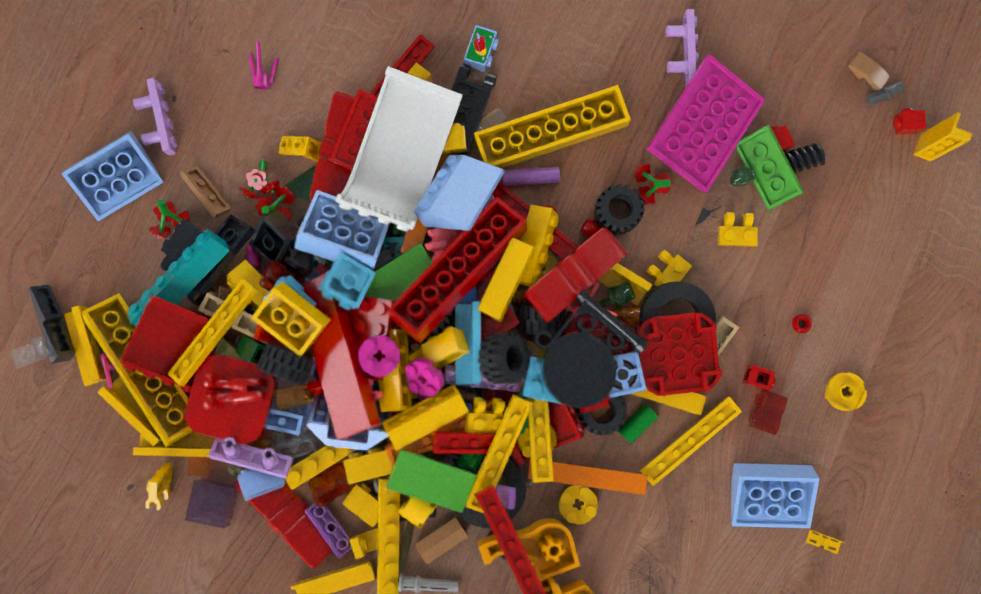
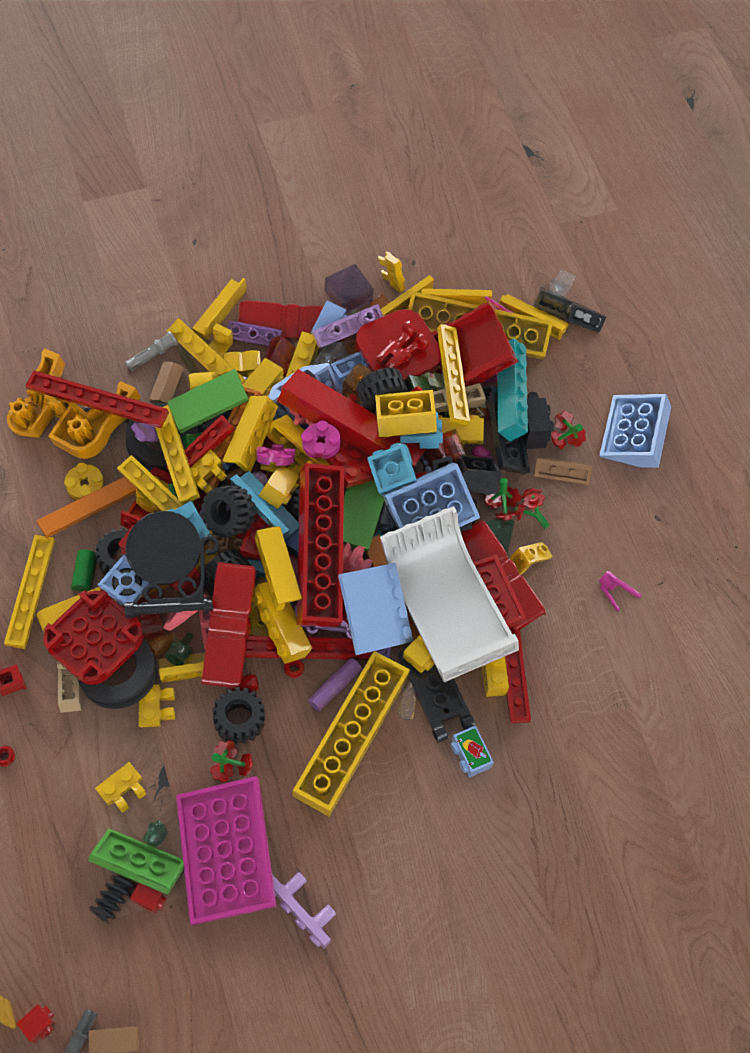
camera: 130 degrees right, 20 degrees down
lavender plate [133,78,177,156] -> none

